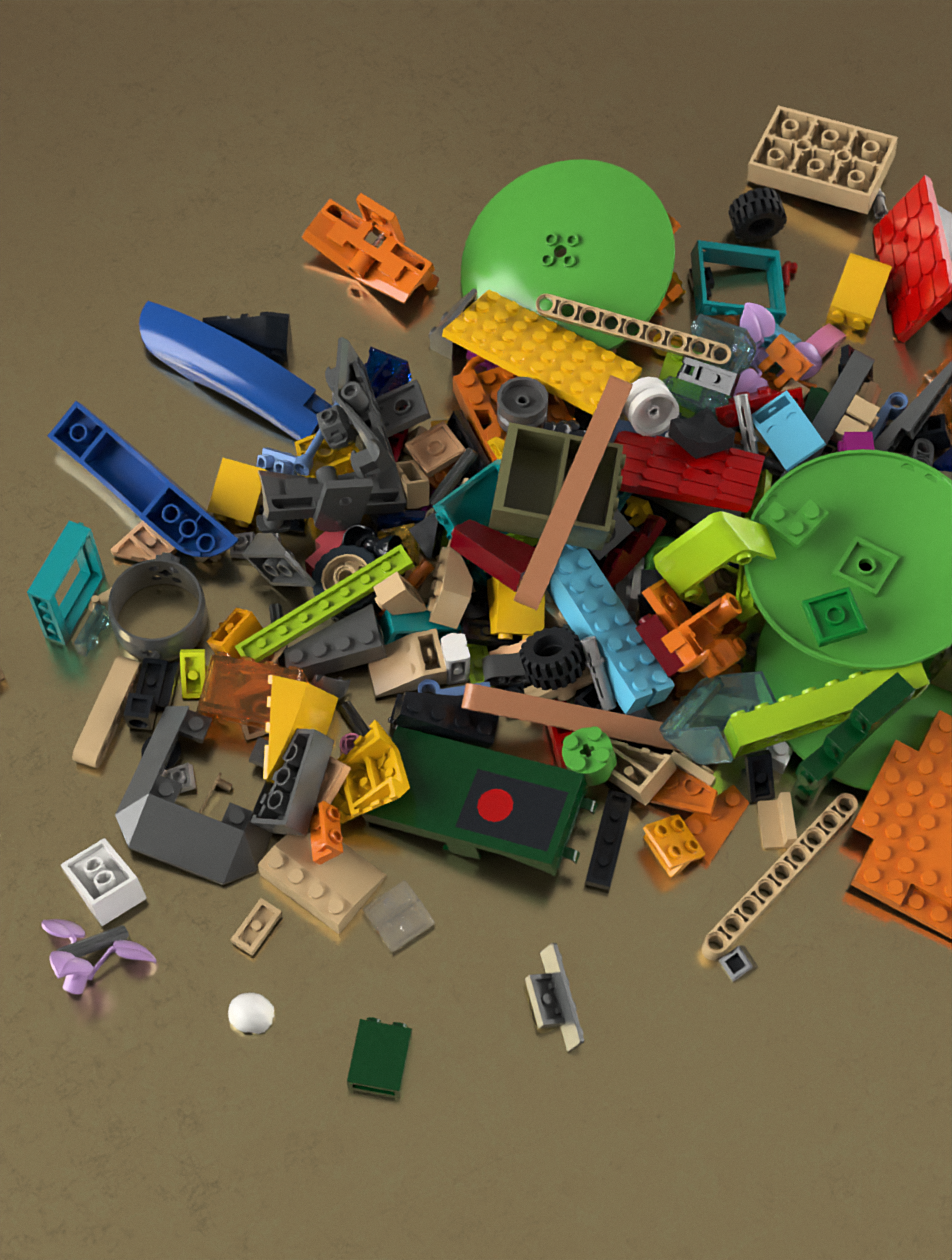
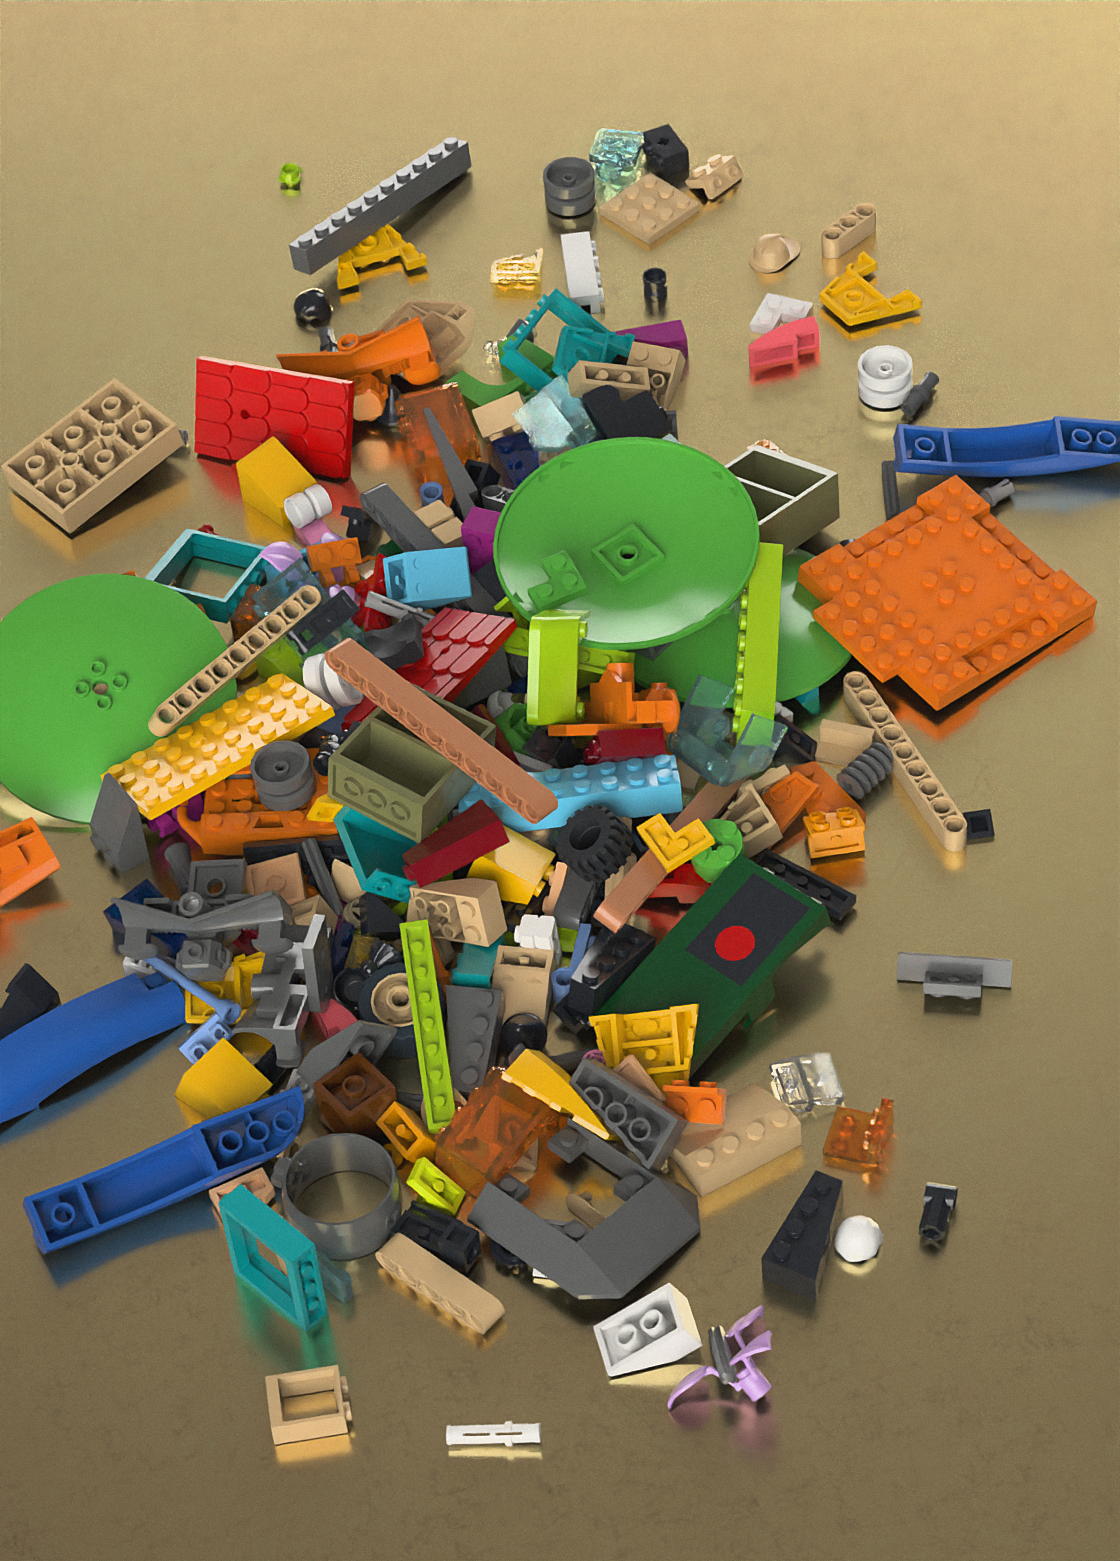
camera: 60 degrees left, 15 degrees down
tan plate [231,898,283,956] -> none
dark green brick [347,1017,412,1098] -> none
tan slope [373,571,427,615] -> none
light grey pin [580,636,617,711] -> none
black tyre [728,188,787,243] -> none
dark green arch [794,672,915,805] -> none
green plate [801,586,868,647] -> none
none -> dark grey piece [164,842,192,896]
none -> white wheel [284,484,332,528]
none -> reddish brown brick [313,1052,397,1140]
none -> black hat [500,1013,547,1055]
none -> yellow plate [636,813,715,873]
none -> black wedge [761,1170,843,1301]
none -> clear orange bracket [823,1098,894,1167]
none -> dark grey piece [836,742,894,800]
none -> black piece [919,1182,958,1242]

